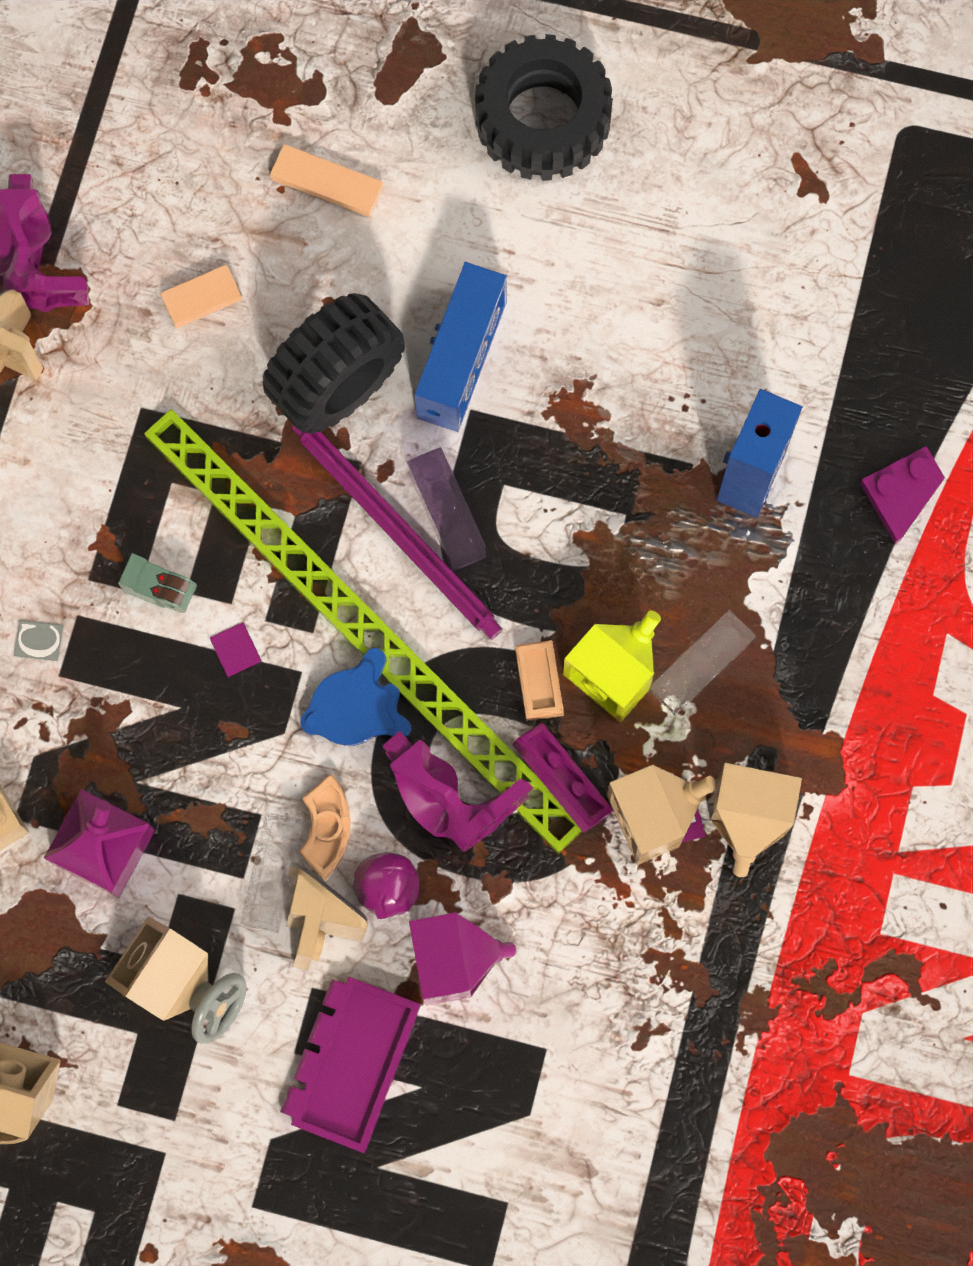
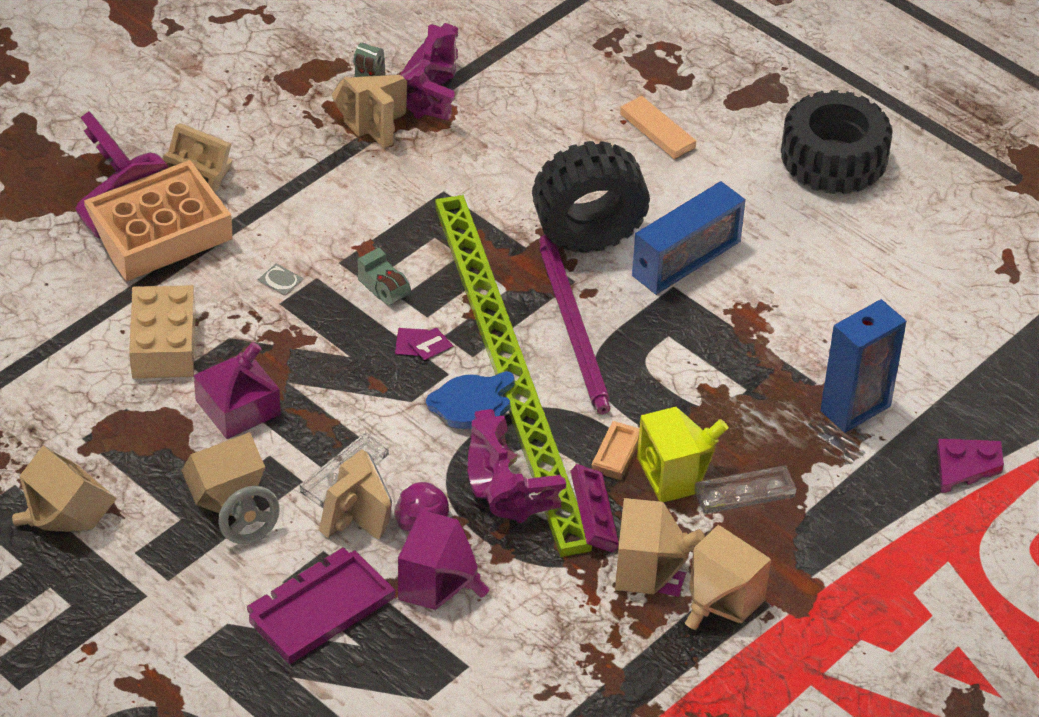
camera: 25 degrees right, 30 degrees down
light nougat tile [160,264,242,329] -> none
light nougat tile [298,773,351,882] -> none
clear purple brick [407,447,486,572] -> none
none -> magenta sticker [407,327,454,360]

